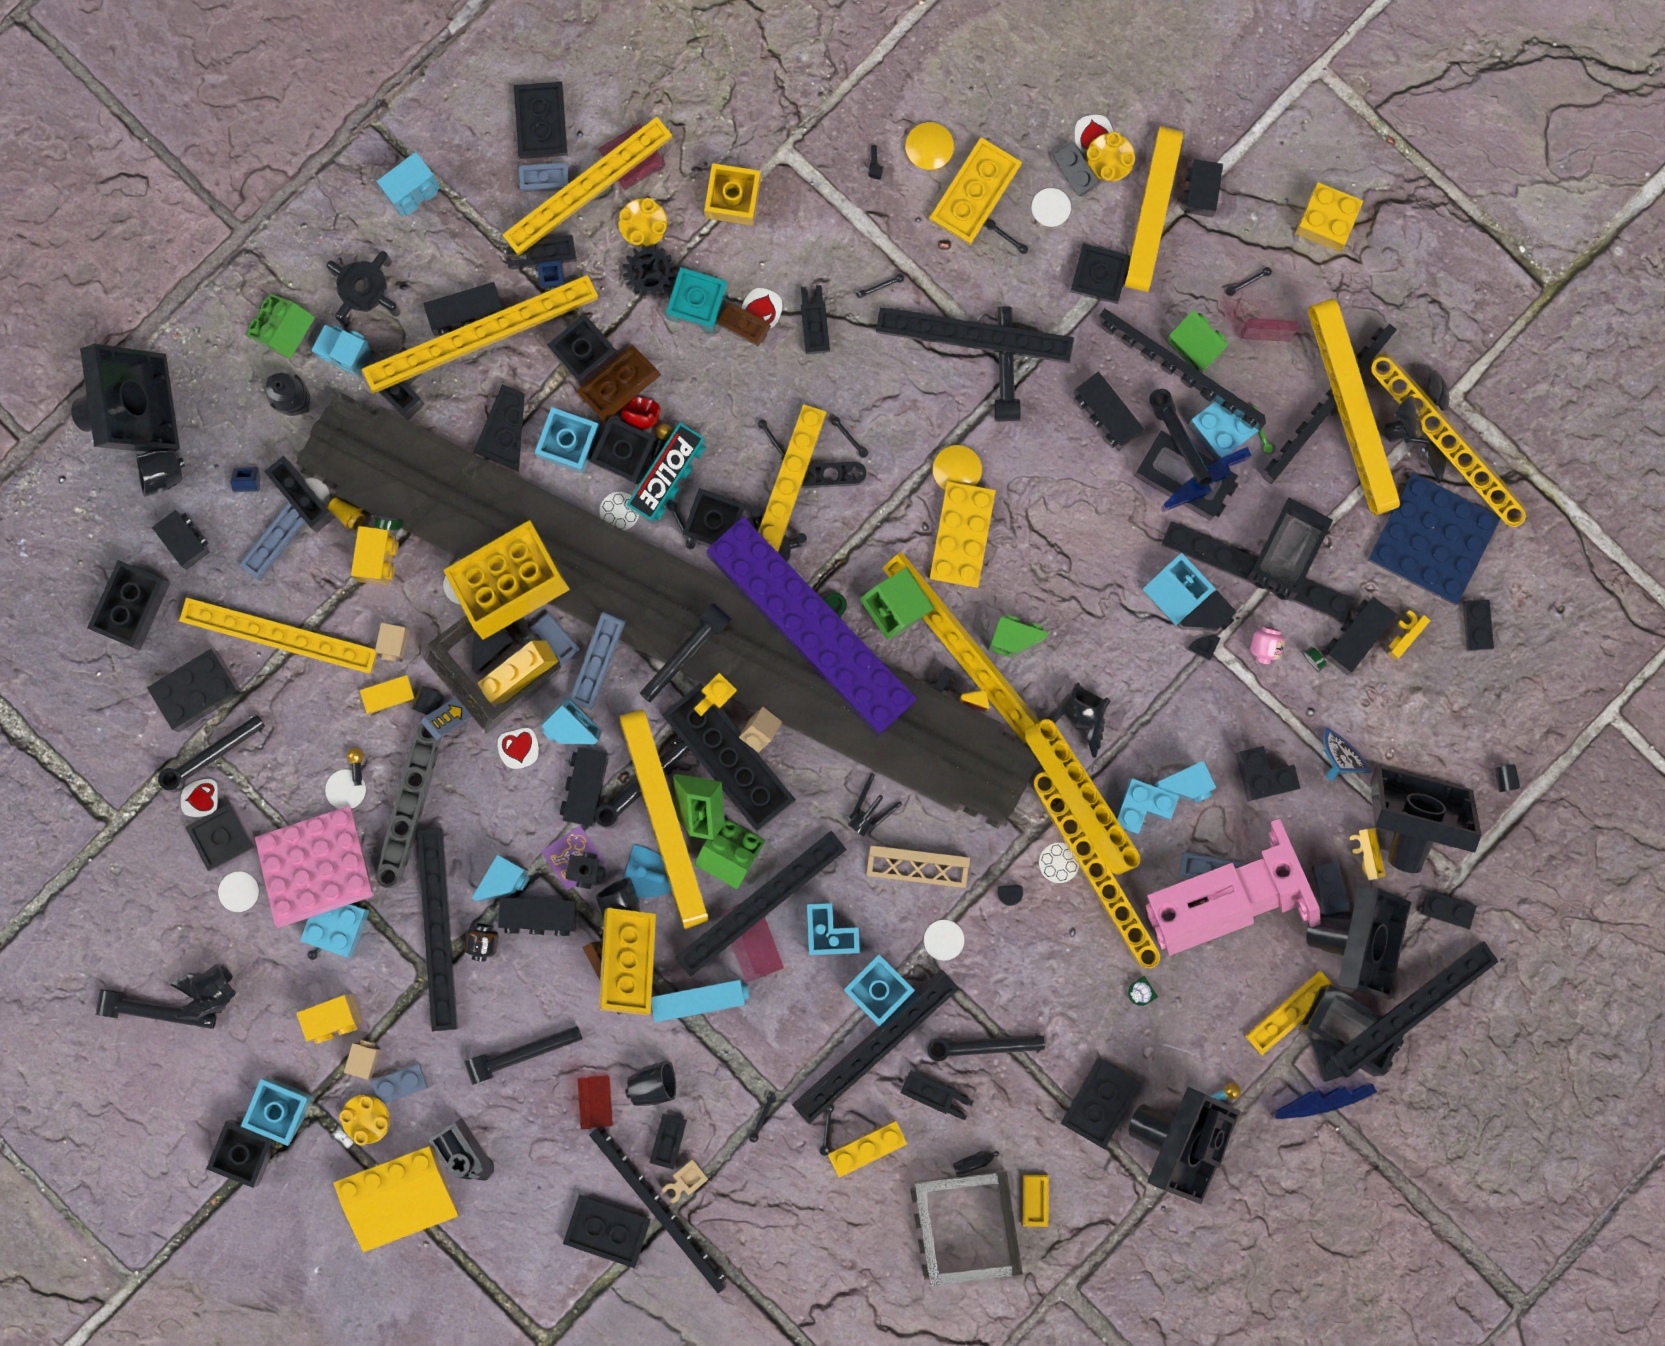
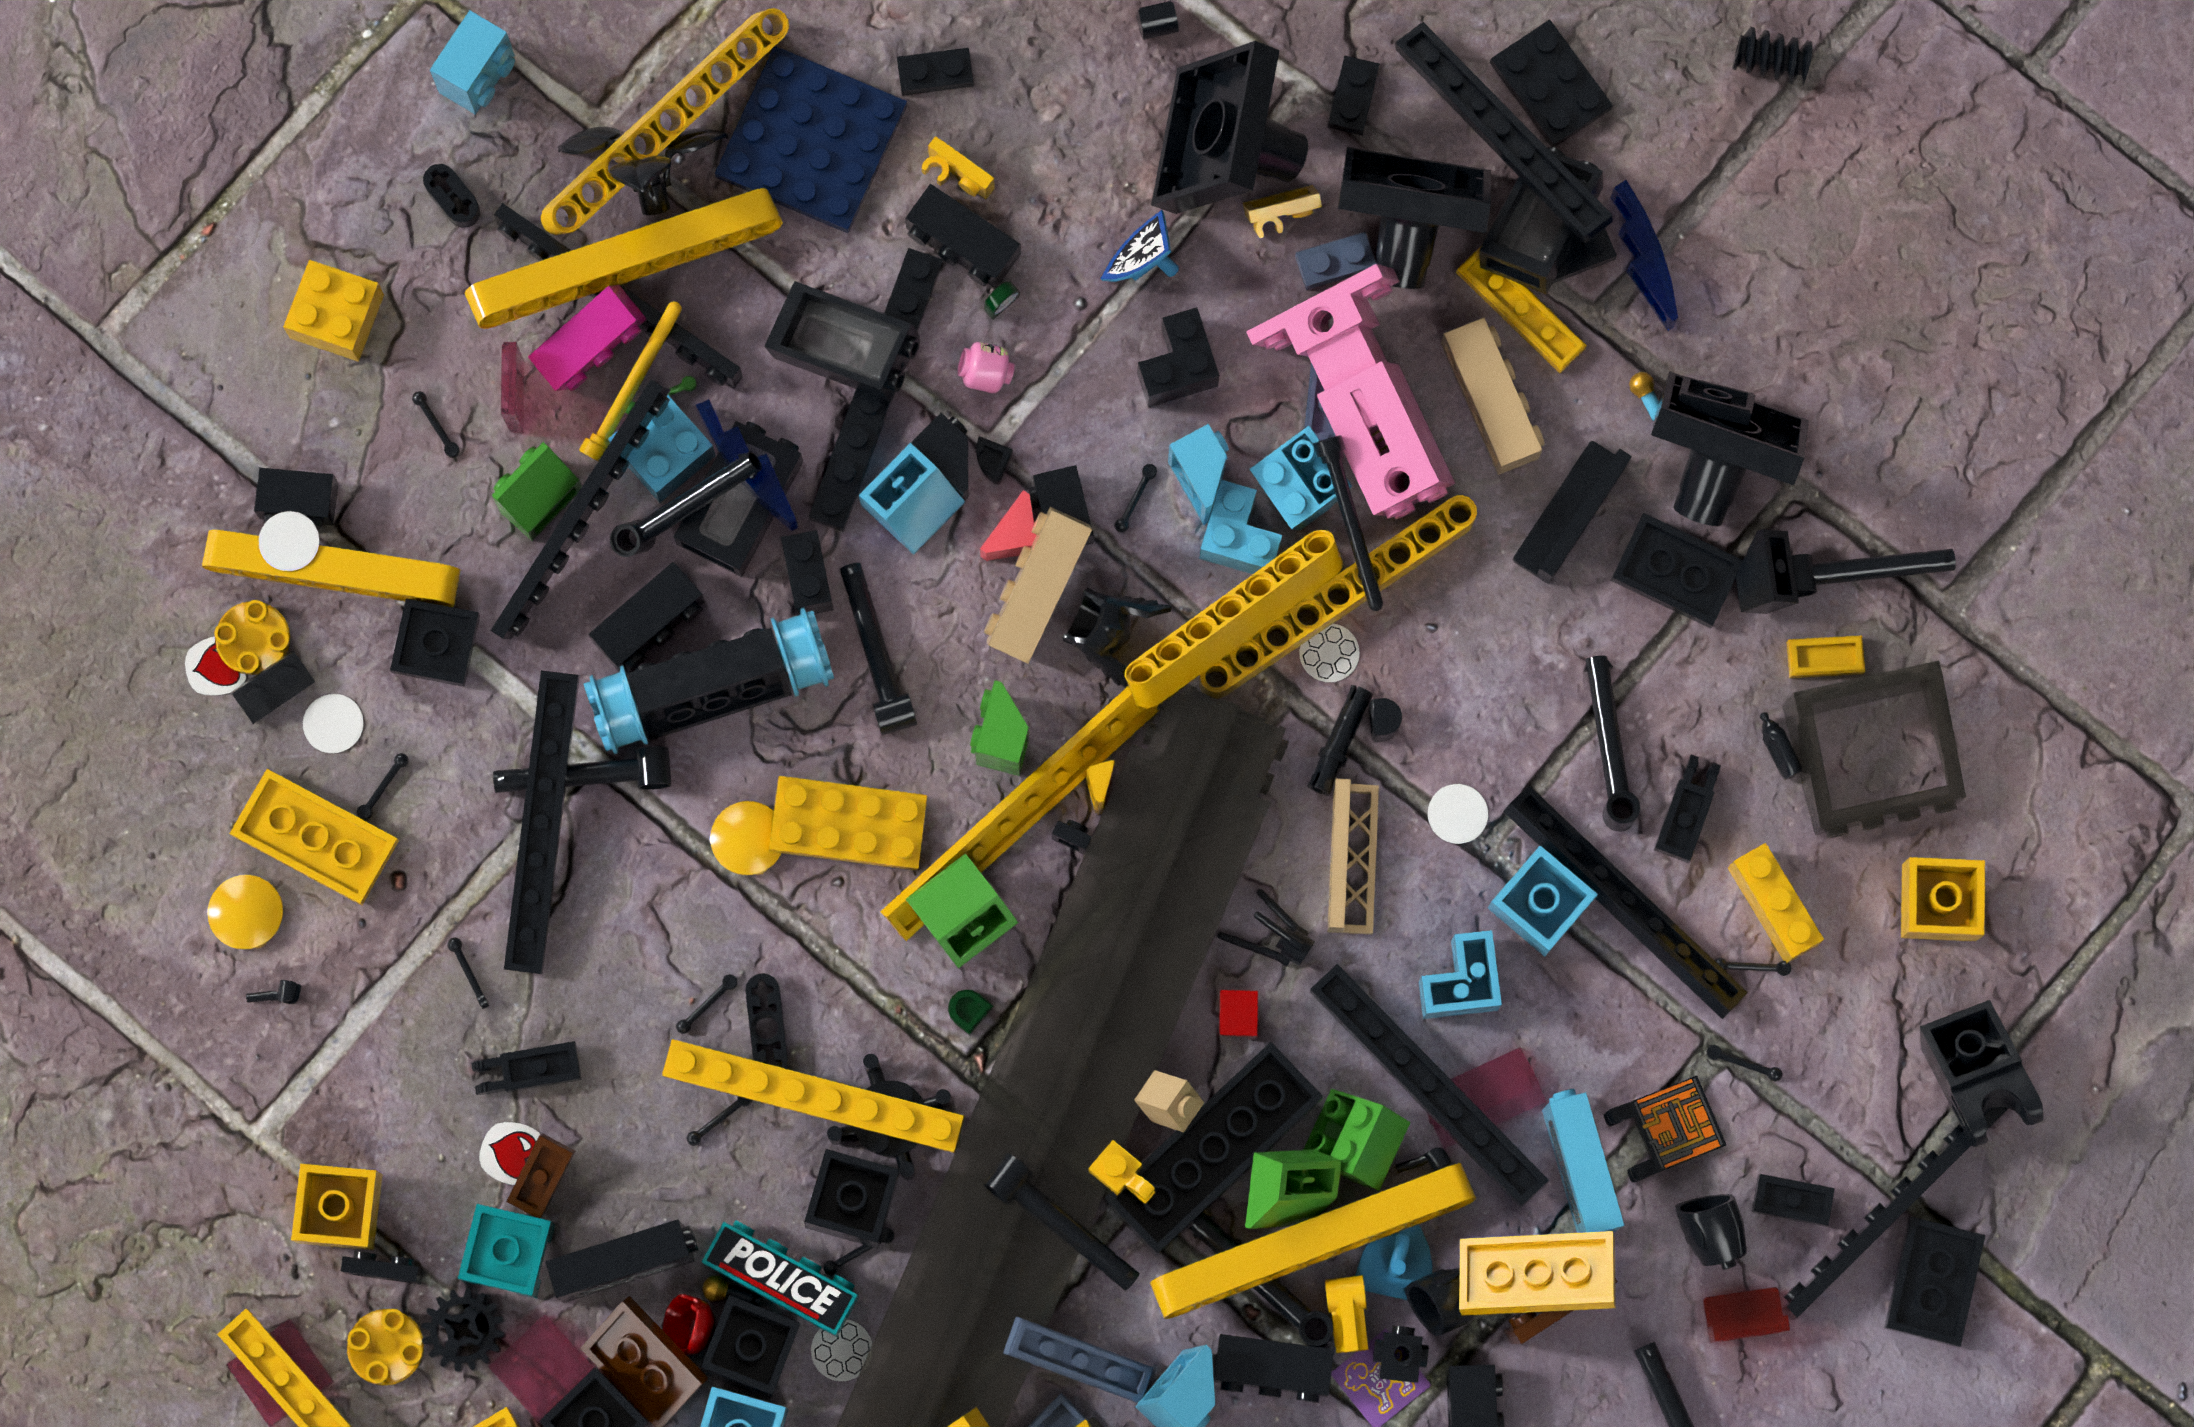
camera: 95 degrees left, 5 degrees down
tan plate [662,1159,709,1203] -> none
dark purple brick [706,517,917,737] -> none
tile [1128,976,1158,1006] -> none
none -> white sticker [259,511,319,571]
none -> black plate [340,1251,423,1285]
none -> black beam [423,164,480,228]
none -> medium azure brick [430,10,515,115]
none -> clear pink tile [488,1315,594,1424]
none -> dark pink brick [528,285,647,391]
none -> black piece [545,1219,699,1303]
none -> yellow piece [579,301,682,461]
none -> black brick [583,608,834,754]
none -> black brick [781,530,834,616]
none -> black piece [840,563,917,735]
none -> coral slope [980,490,1036,561]
none -> tan brick [984,507,1092,664]
none -> black slope [1028,465,1094,545]
none -> black hinge [1114,464,1157,533]
none -> red panel [1219,990,1258,1040]
none -> medium azure slope [1250,426,1352,530]
none -> black pin [1307,685,1373,796]
none -> black piece [1313,435,1383,611]
none -> yellow piece [1325,1275,1369,1353]
none -> black hand [1395,1147,1451,1173]
none -> tan brick [1441,317,1545,475]
none -> black plate [1490,19,1613,148]
none -> black panel [1513,441,1632,585]
none -> flag [1603,1075,1726,1183]
none -> black piece [1732,26,1813,85]
none -> black slope [1736,529,1799,614]
none -> black piece [1792,549,1956,597]
none -> yellow brick [1901,857,1985,941]
none -> black brick [1920,1000,2043,1147]

